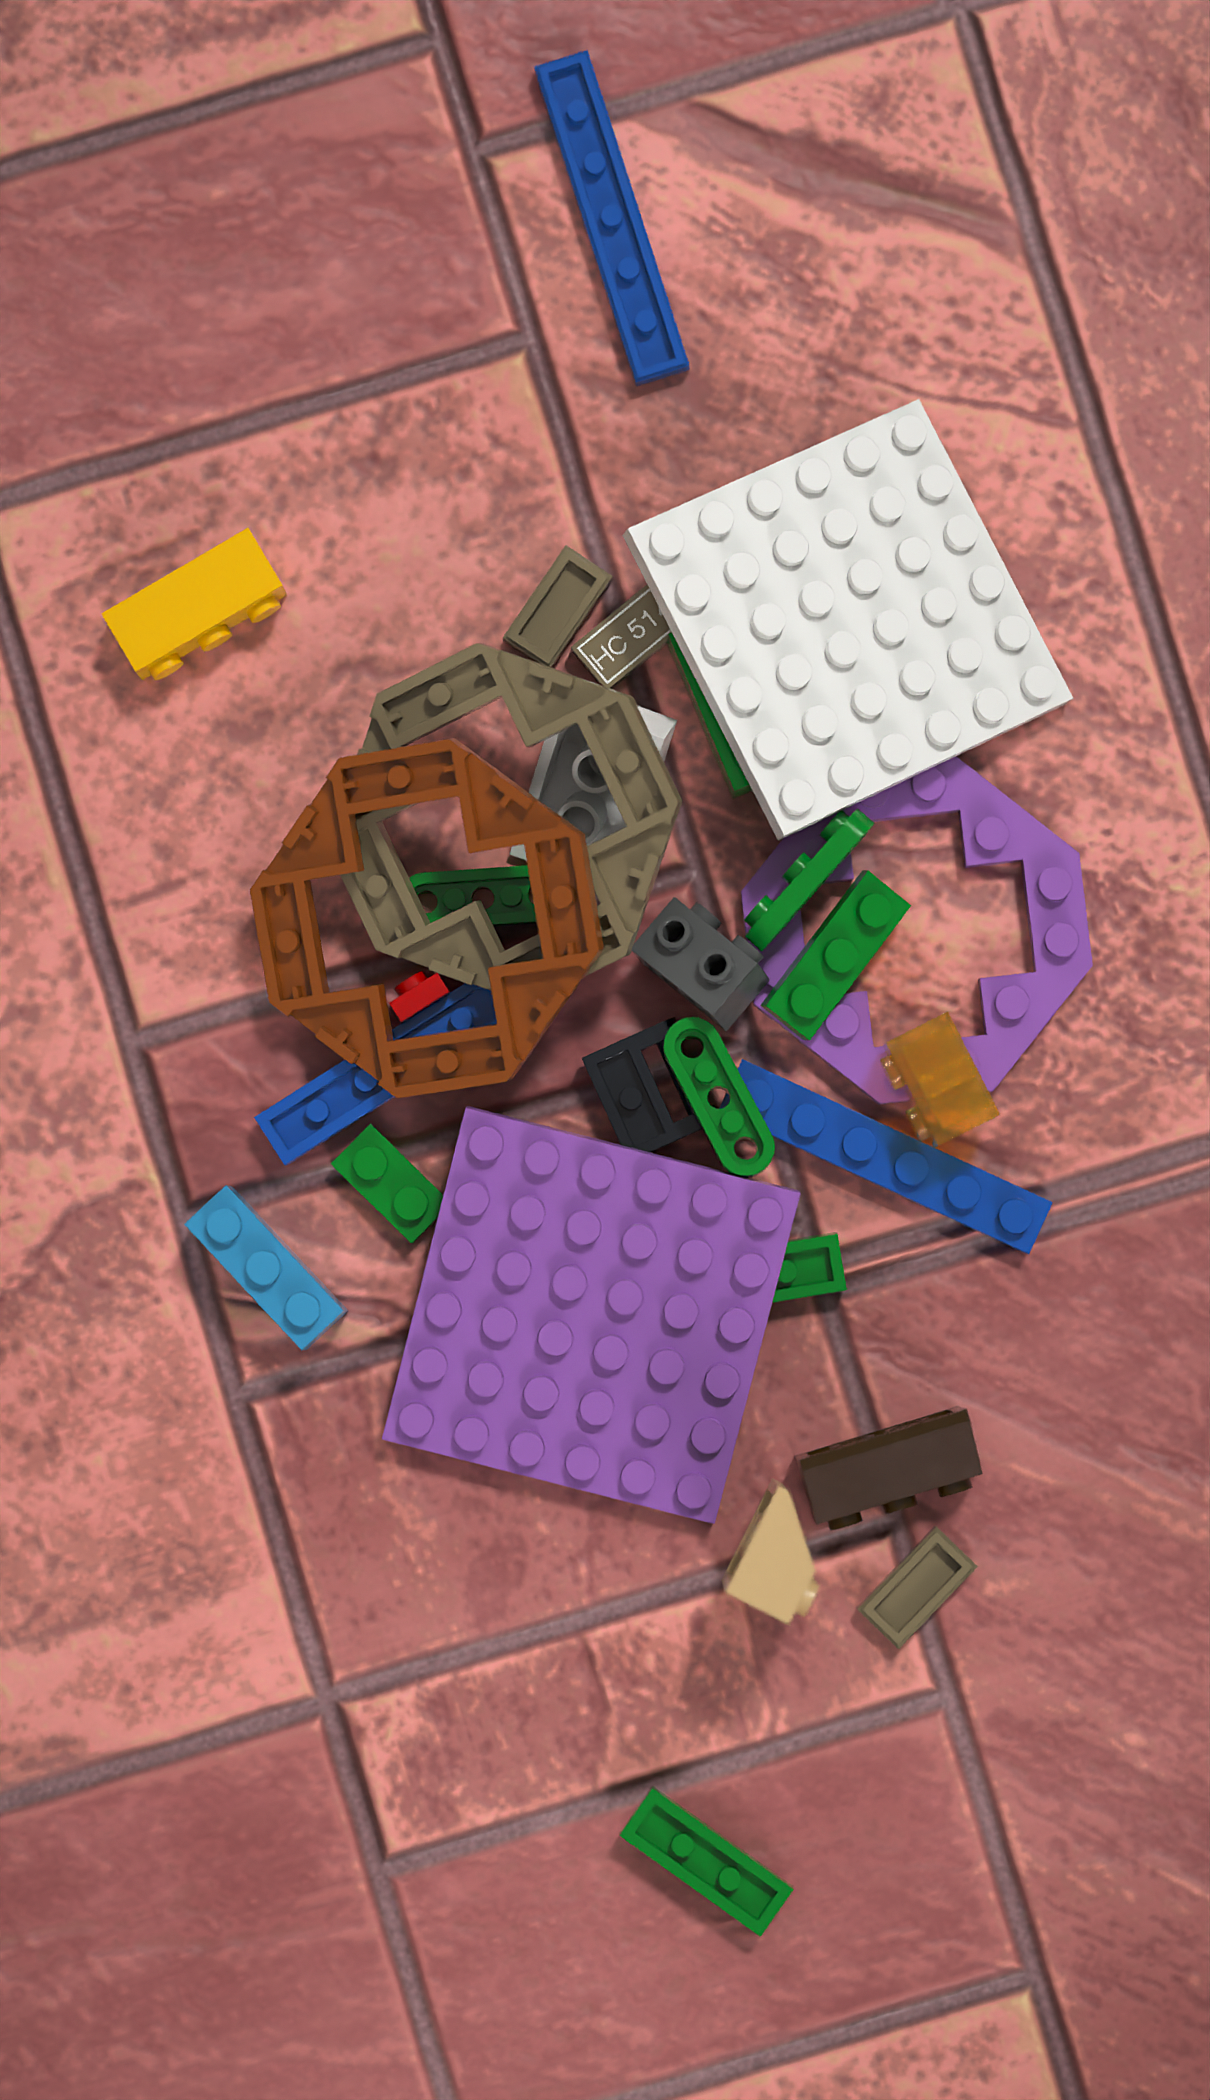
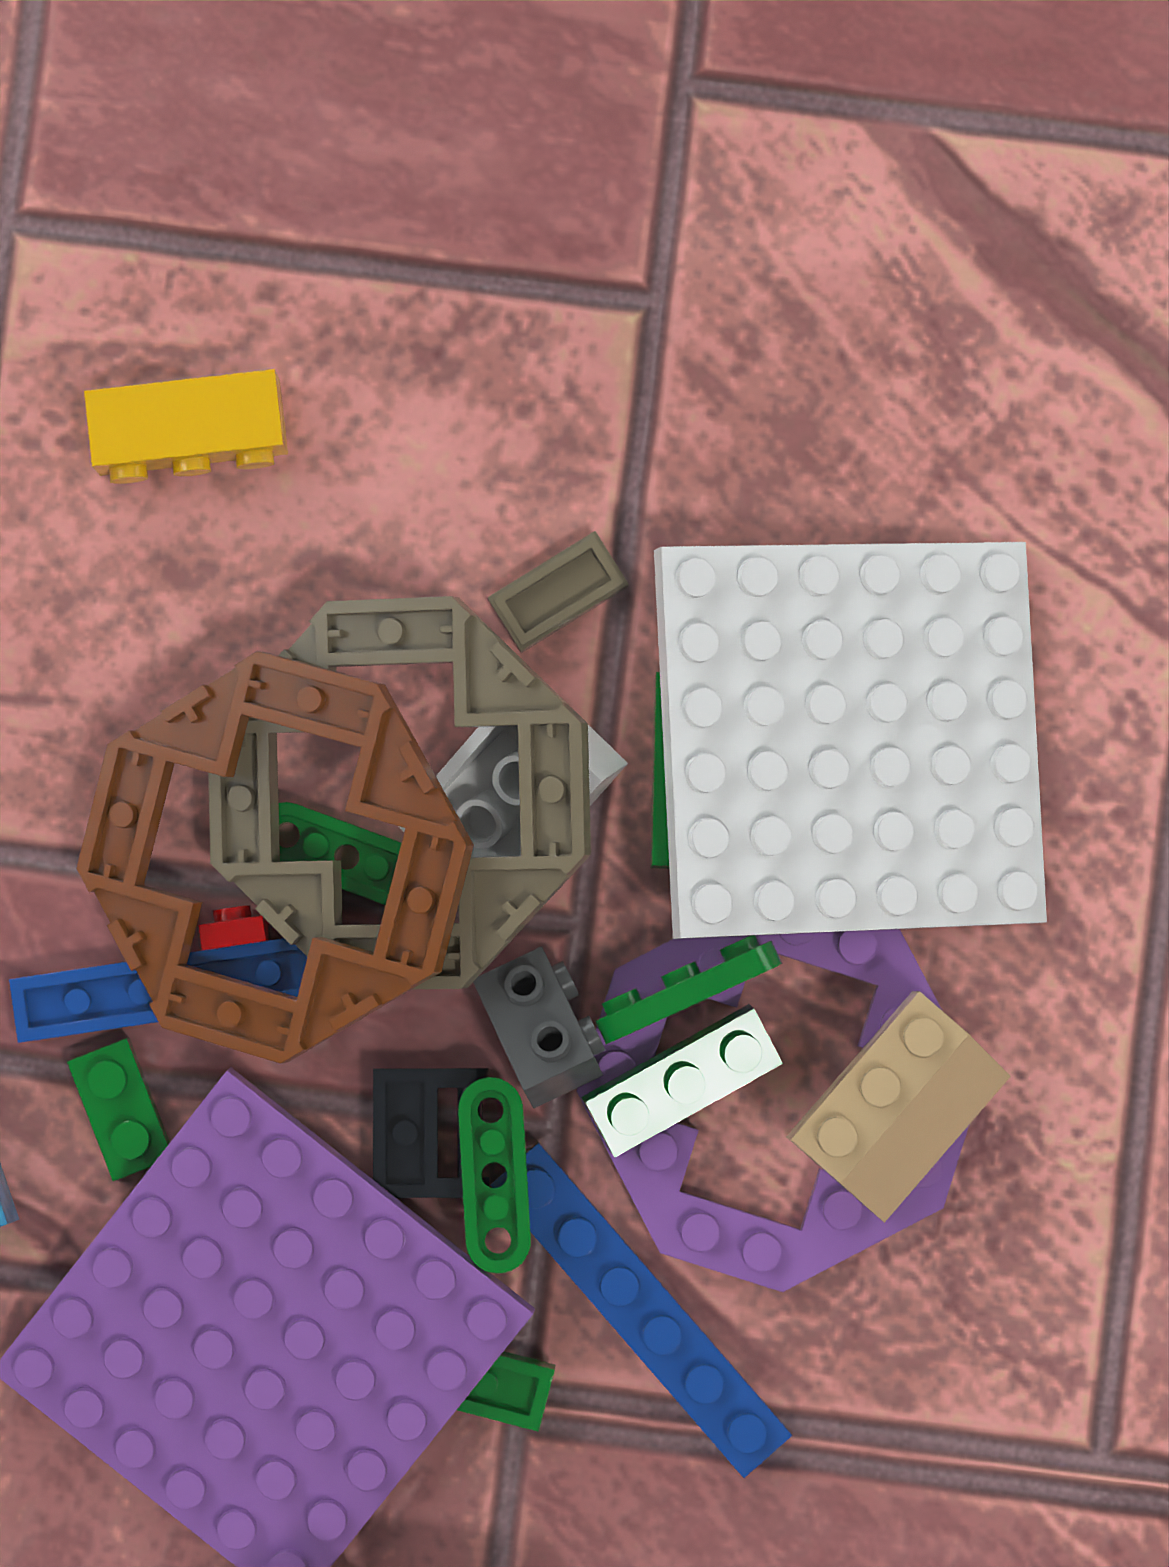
camera: 15 degrees right, 0 degrees up
blue tile [534,50,690,387] -> none
dark tan tile [571,585,671,689] -> none
clear yellow brick [879,1012,1000,1148] -> none
none -> tan slope [786,991,1011,1223]

